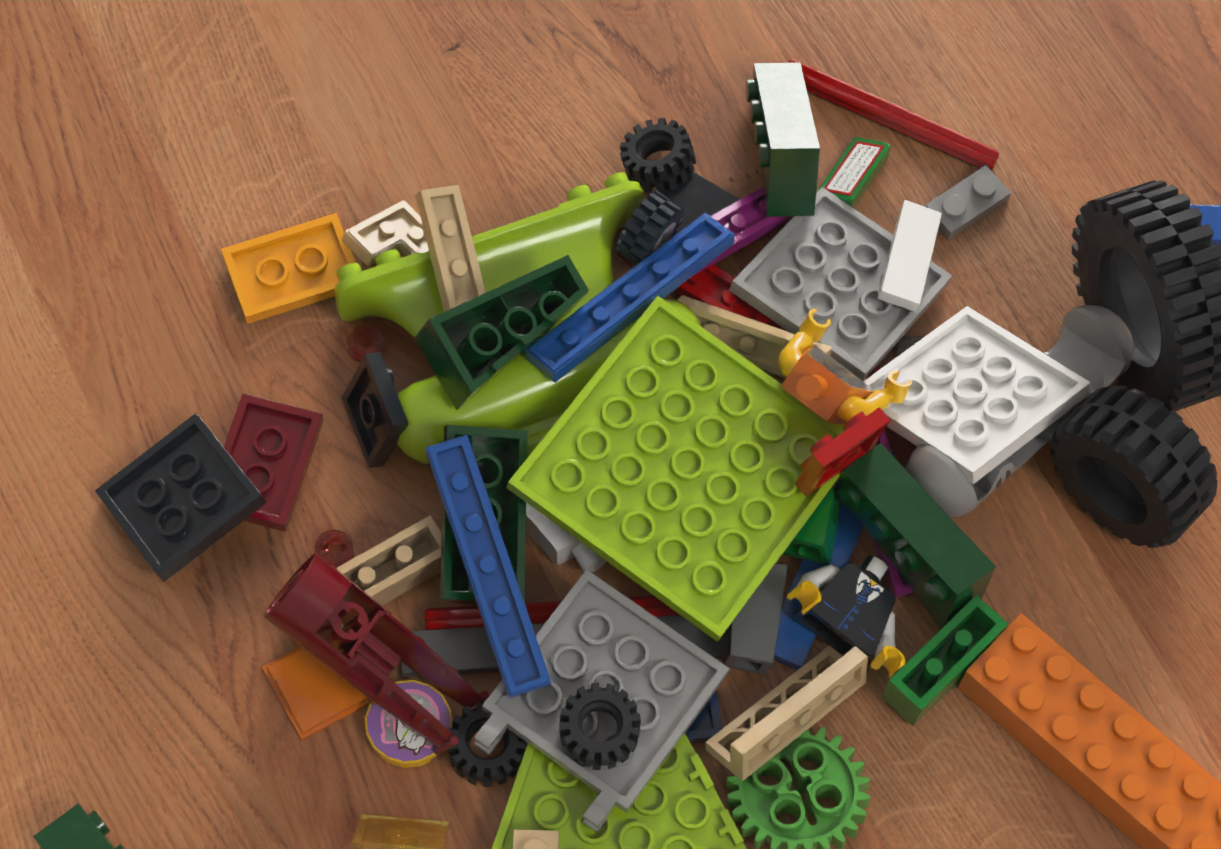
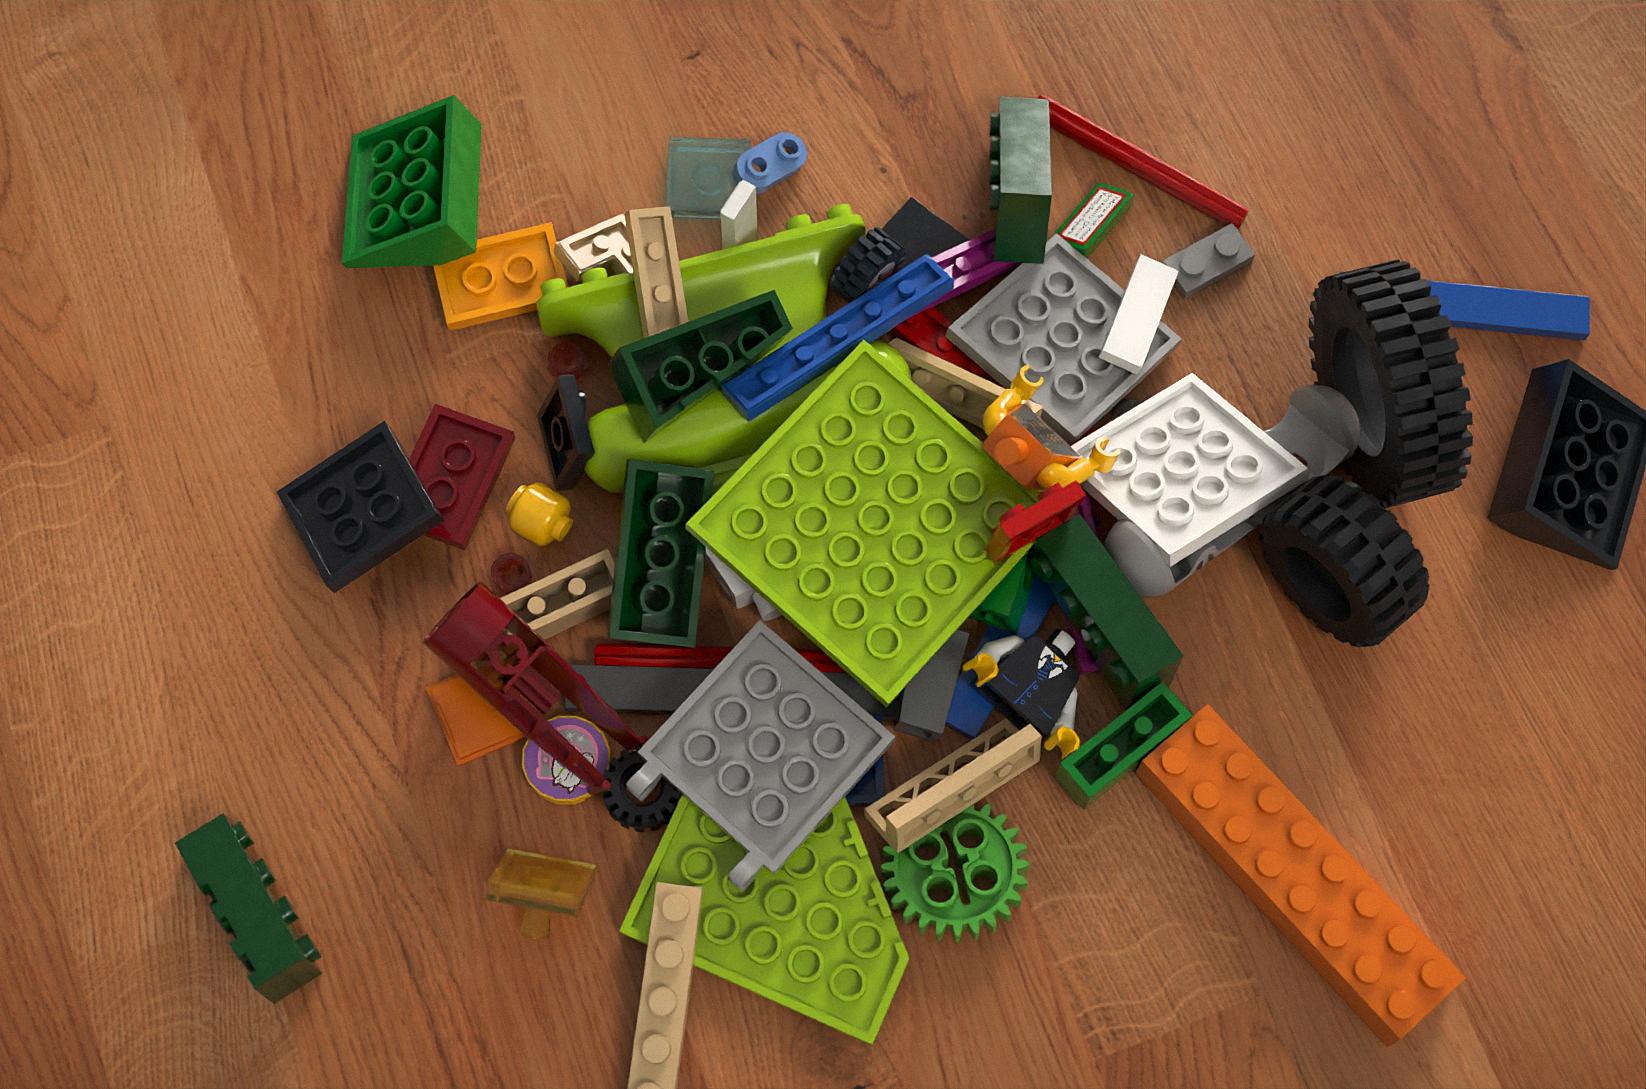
camera: 10 degrees right, 5 degrees up
blue tile [425,435,552,699] -> none
black tyre [559,682,641,770] -> none
black tyre [620,118,696,193] -> none
none -> green slope [342,95,482,268]
none -> yellow head [506,482,573,546]
none -> clear light blue tile [666,137,751,218]
none -> white tile [720,180,758,249]
none -> medium blue plate [732,132,807,194]

